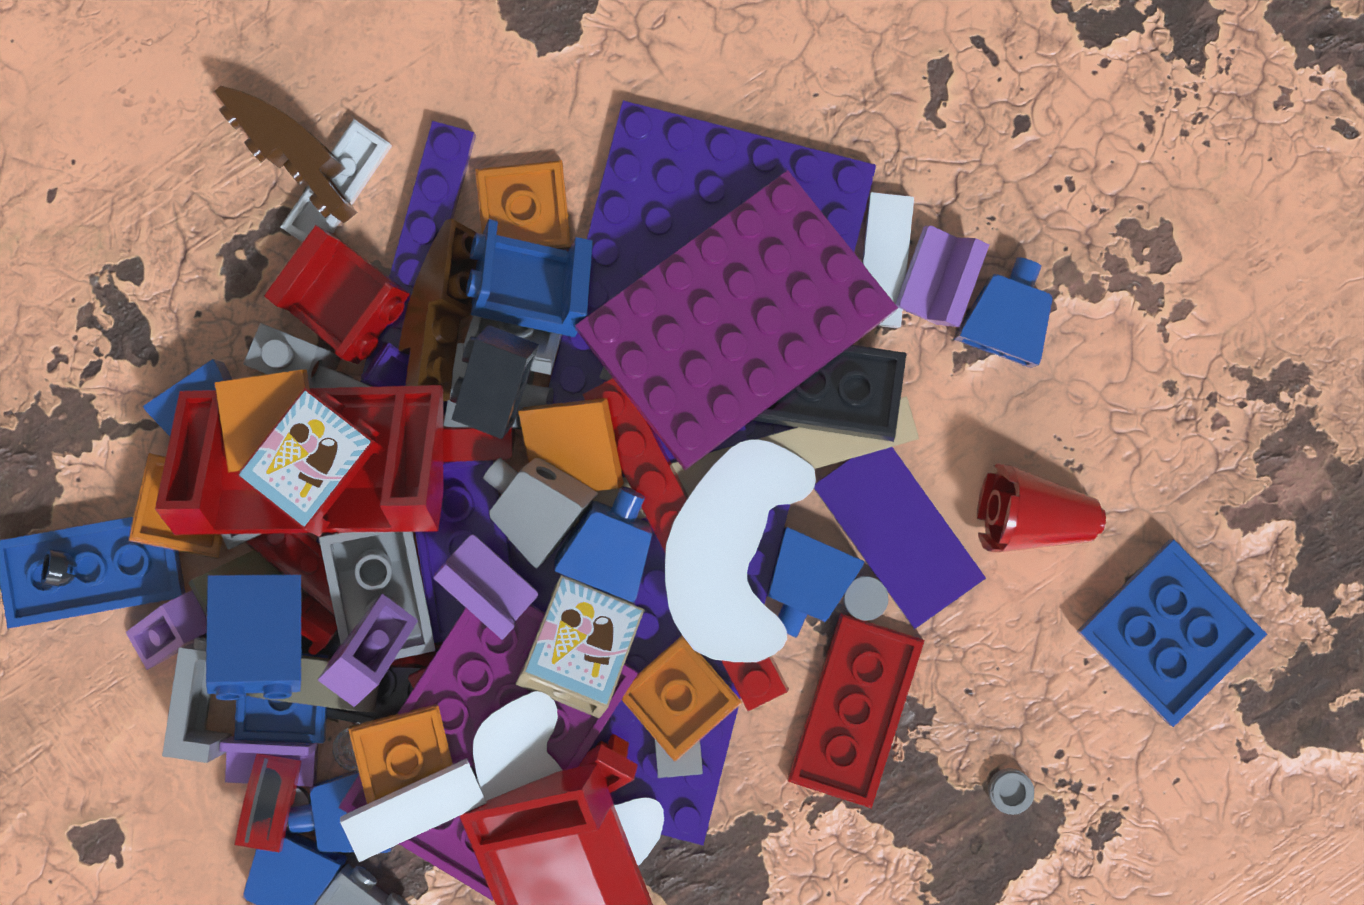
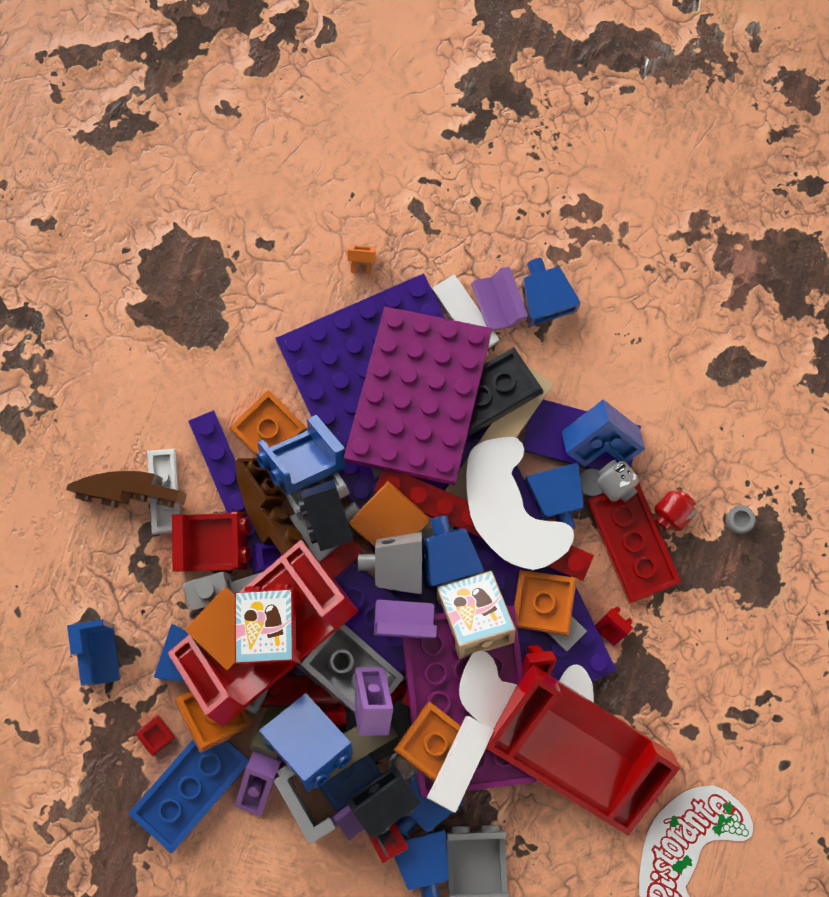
camera: 45 degrees left, 10 degrees down
black hinge [41,549,77,587] -> none
red cone [977,463,1106,553] -> none
blue plate [1077,539,1267,727] -> none
none -> blue panel [67,619,121,686]
none -> red tile [135,715,177,756]
none -> black brick [346,765,421,839]
none -> orange tile [347,245,377,274]
none -> blue panel [562,399,645,467]
none -> red tile [595,607,633,646]
none -> light grey head [597,460,639,502]
none -> red head [654,489,696,531]

